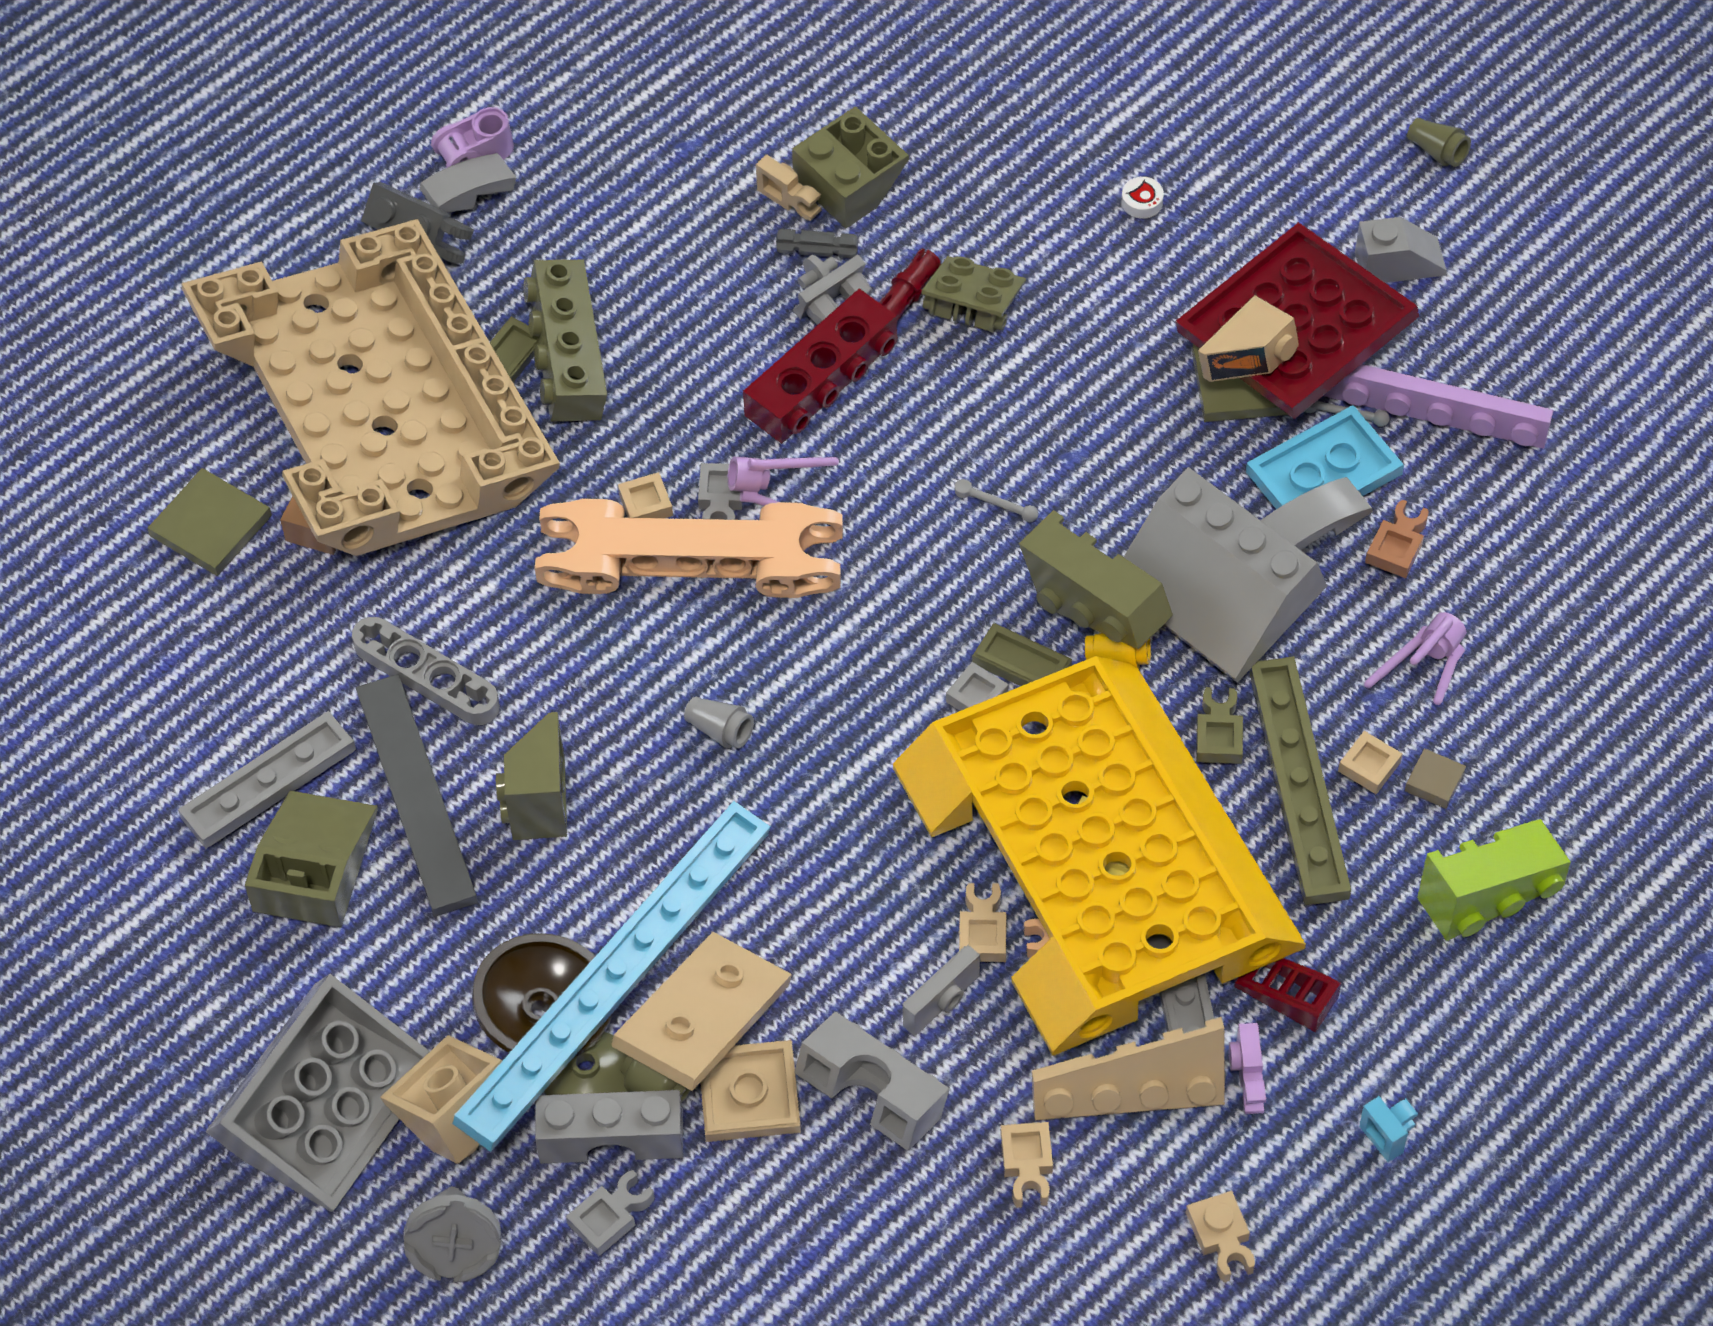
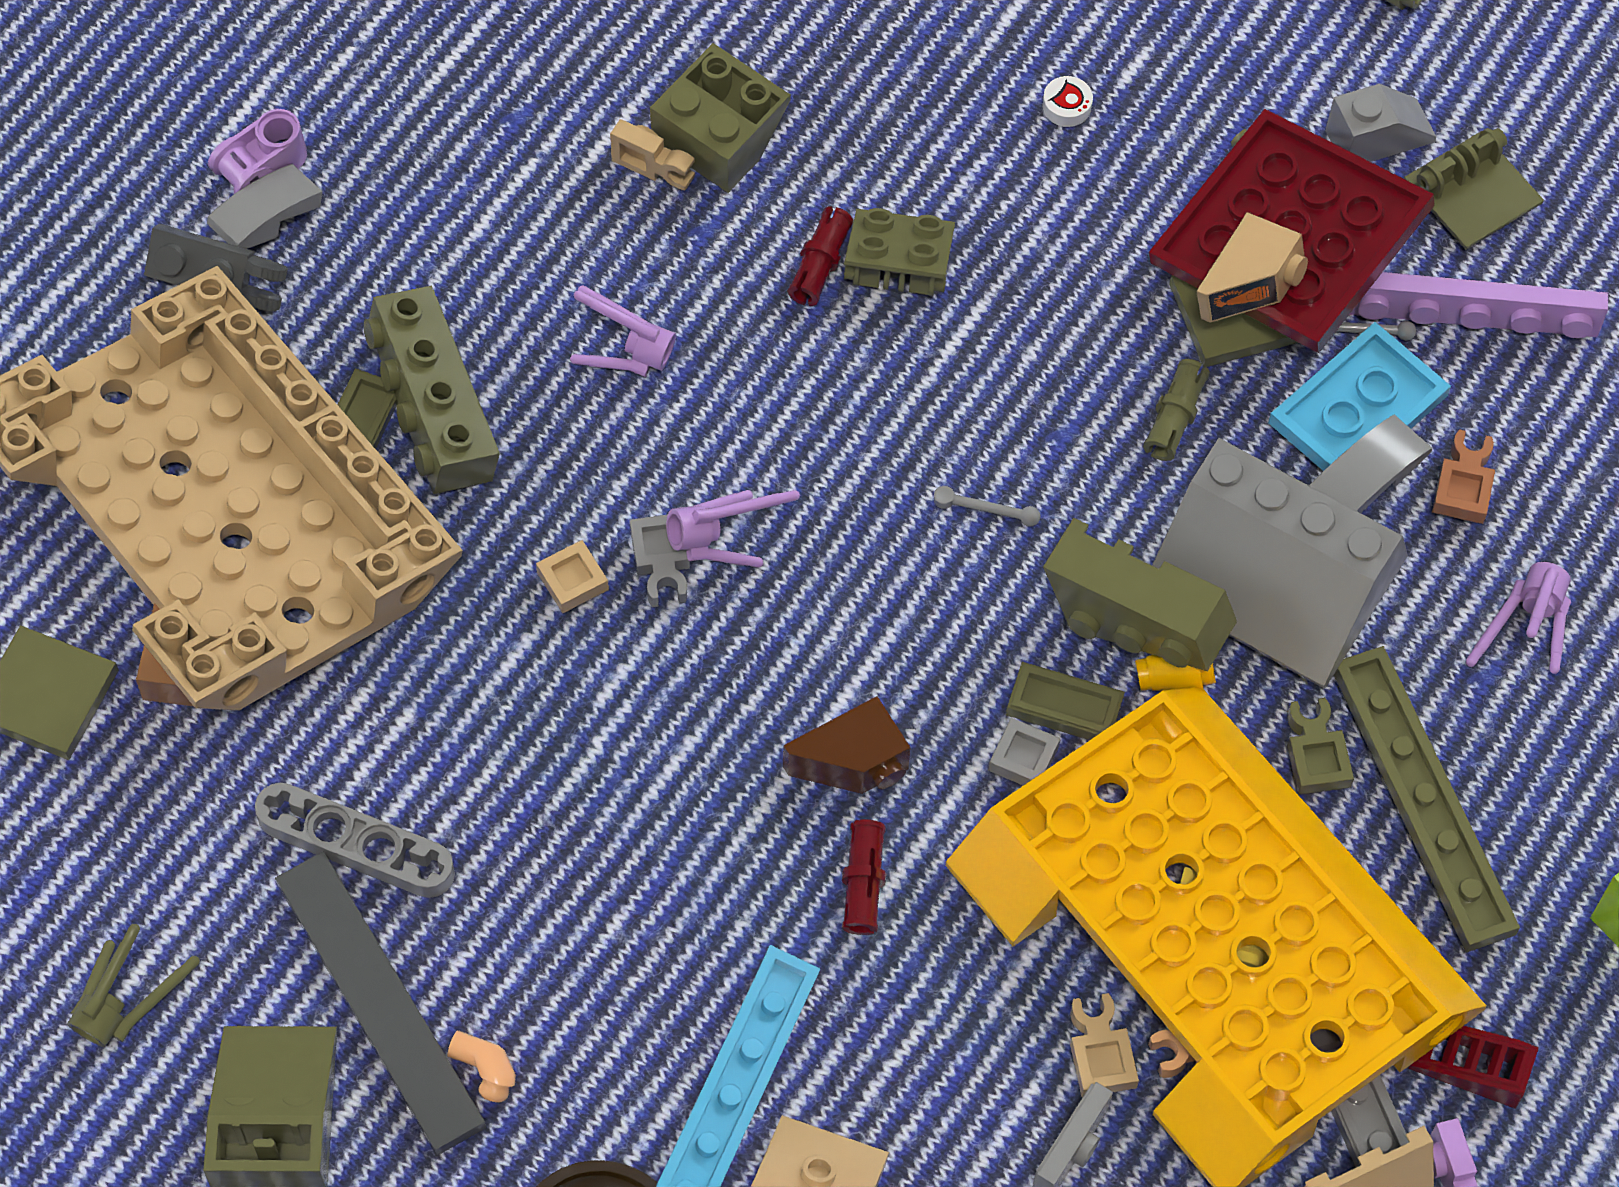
camera: 15 degrees left, 5 degrees up
light grey plate [178,711,356,849] -> none
olive slope [496,712,567,840] -> none
light nougat piece [535,499,843,598] -> none
light grey cone [684,697,754,748] -> none
dark red brick [743,288,898,444] -> none
dark grey axle [776,229,858,259] -> none
light grey hips [793,255,872,325] -> none
tan plate [1338,731,1403,794] -> none
dark tan tile [1405,748,1466,809] -> none
none -> olive plant [67,923,200,1047]
none -> light nougat arm [447,1031,516,1102]
none -> lavender plant [570,285,676,377]
none -> reddish brown slope [783,696,911,794]
none -> dark red pin [842,819,886,935]
none -> olive pin [1143,359,1210,461]
none -> olive hinge [1404,128,1544,250]

